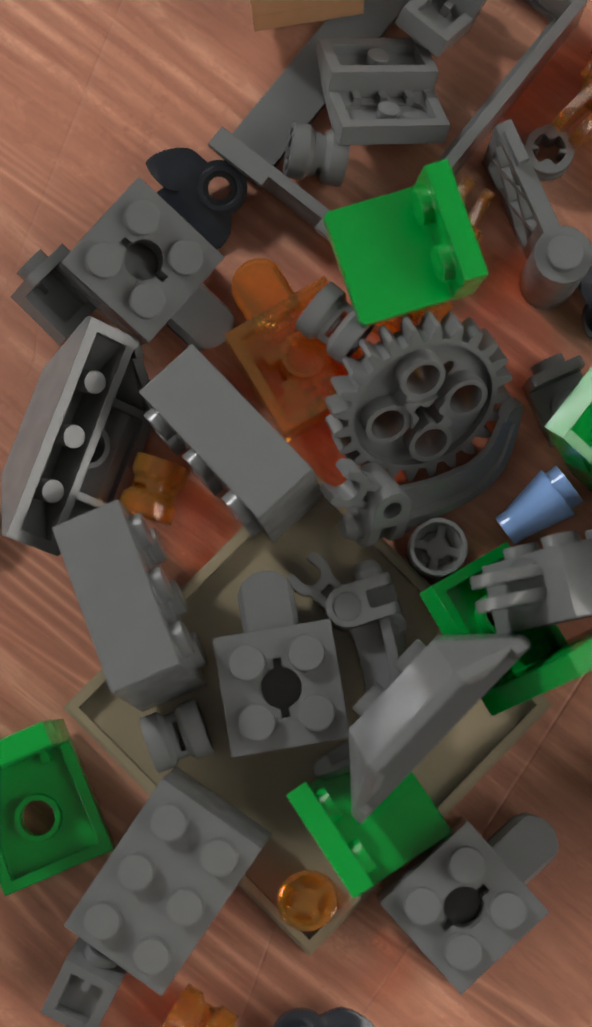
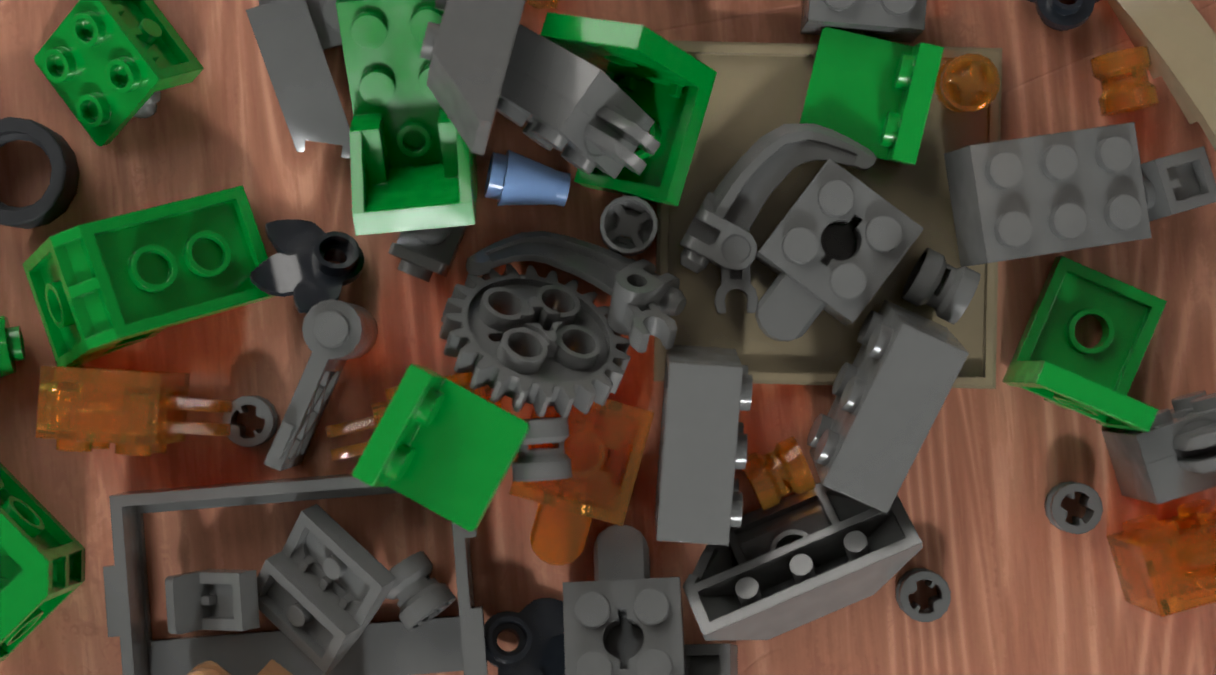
camera: 135 degrees left, 5 degrees up
dark grey wedge [349,633,531,824] -> none

